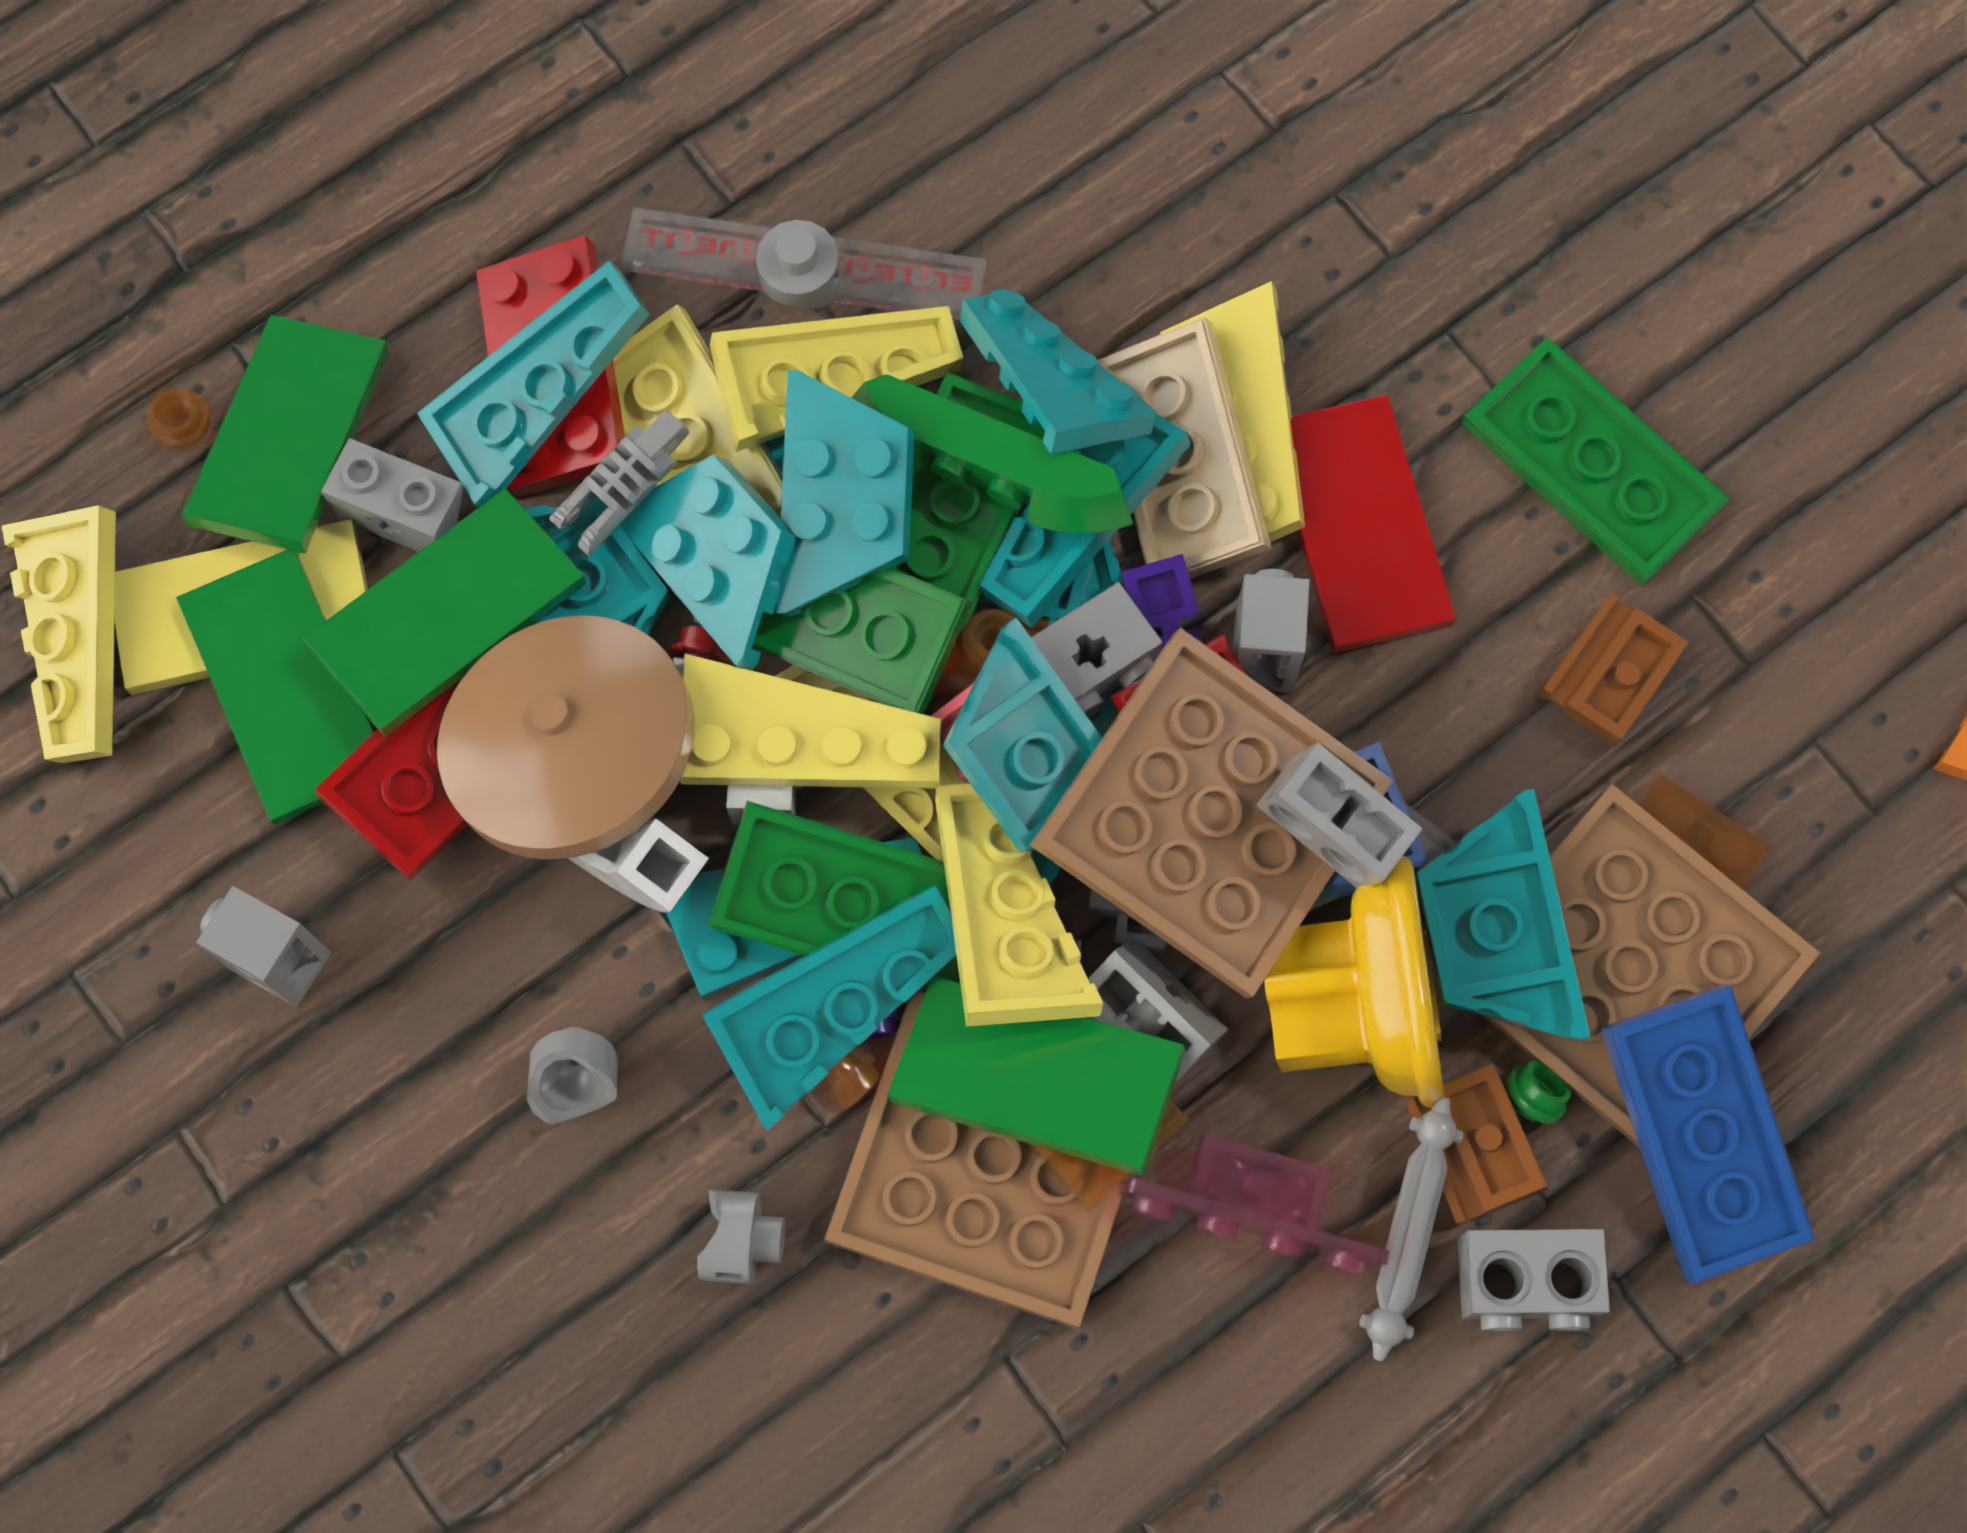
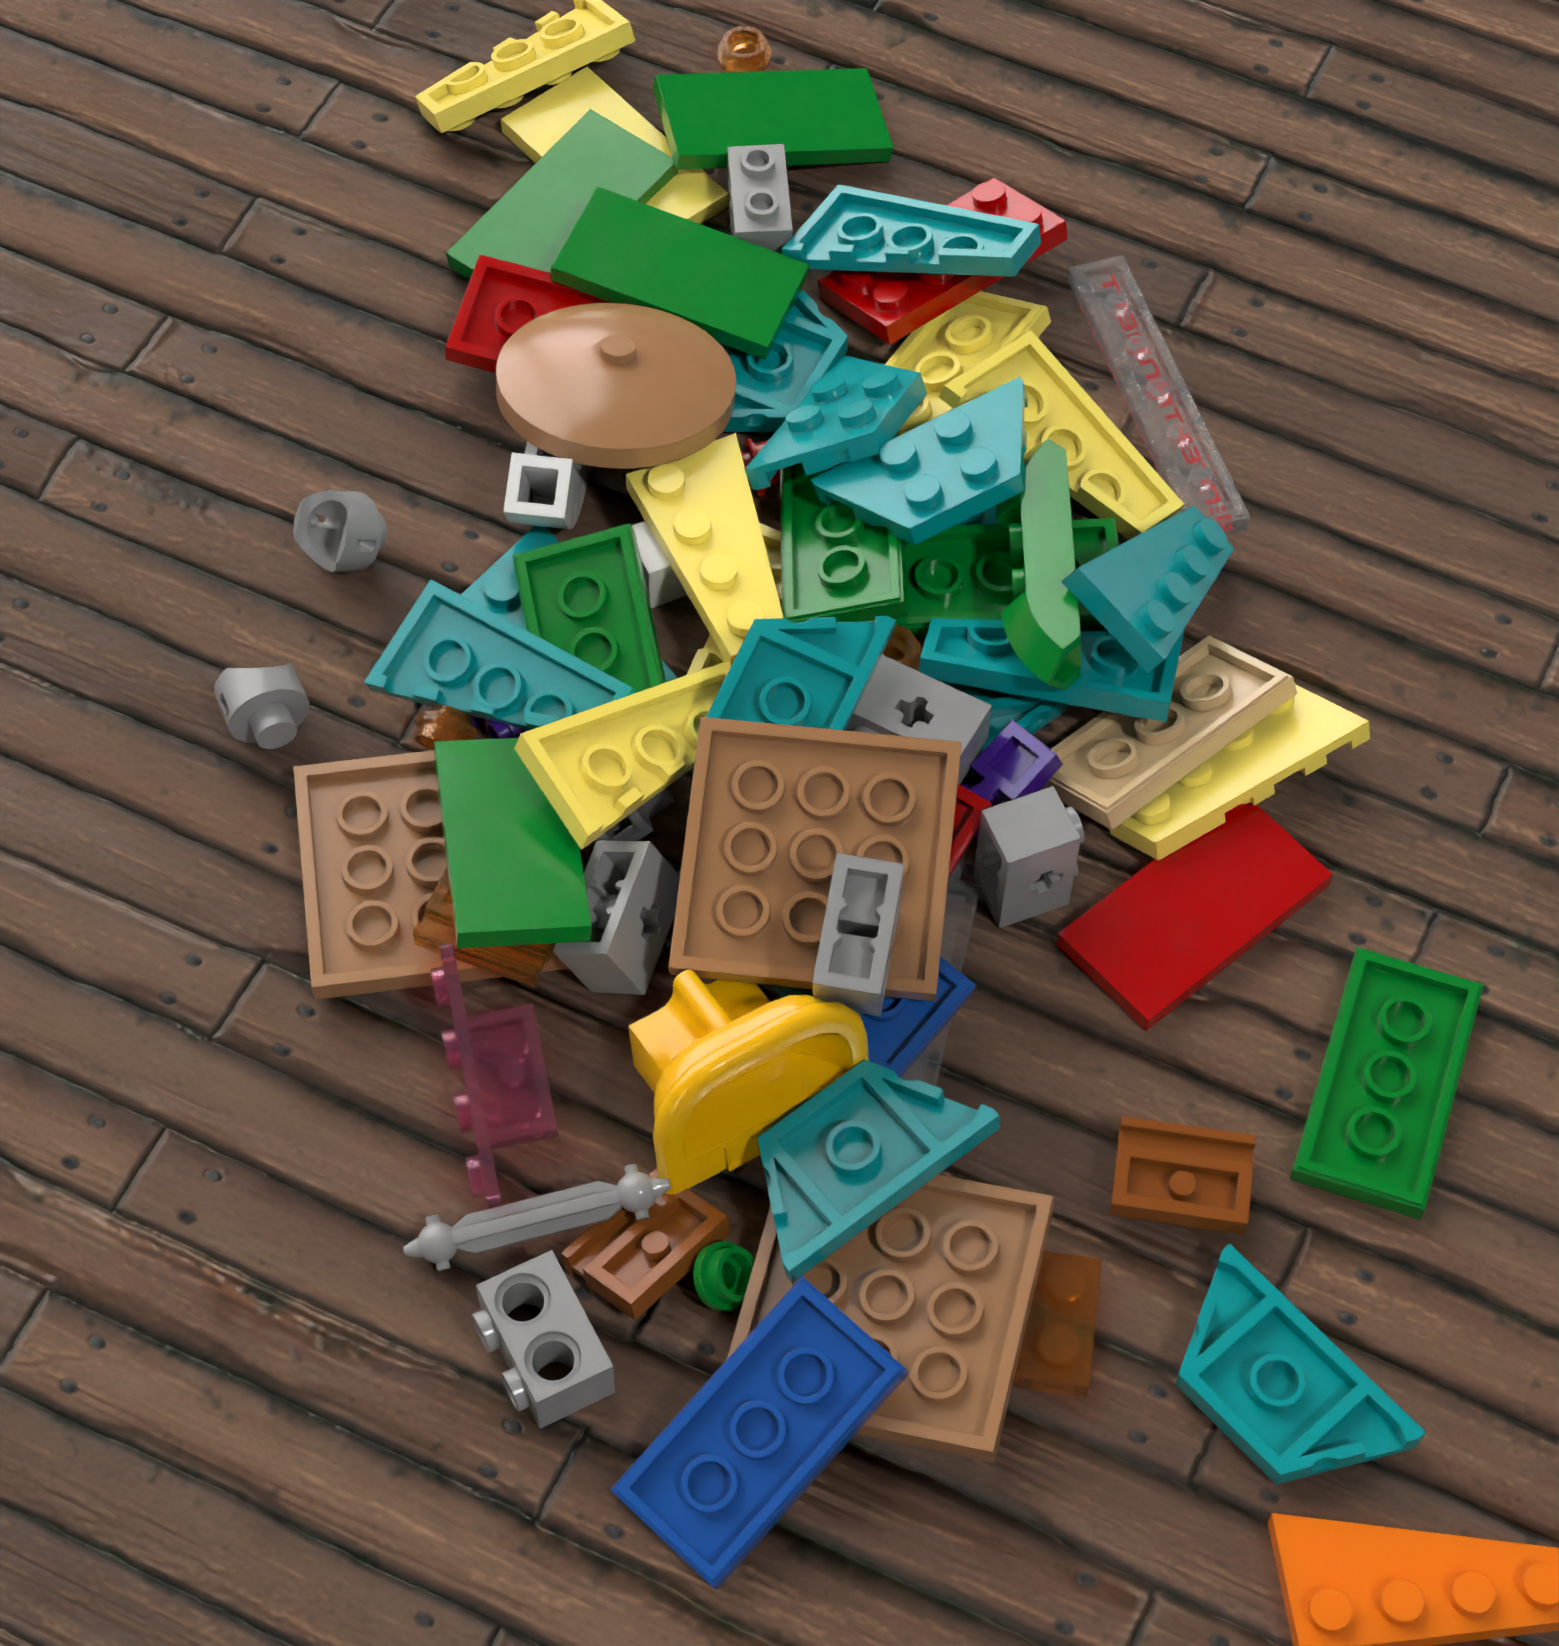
camera: 60 degrees right, 15 degrees down
light grey brick [196,886,332,1008] -> none
light grey hinge [549,410,689,556] -> none
light grey piece [756,220,841,309] -> none
none -> teal wing [1175,1244,1426,1485]

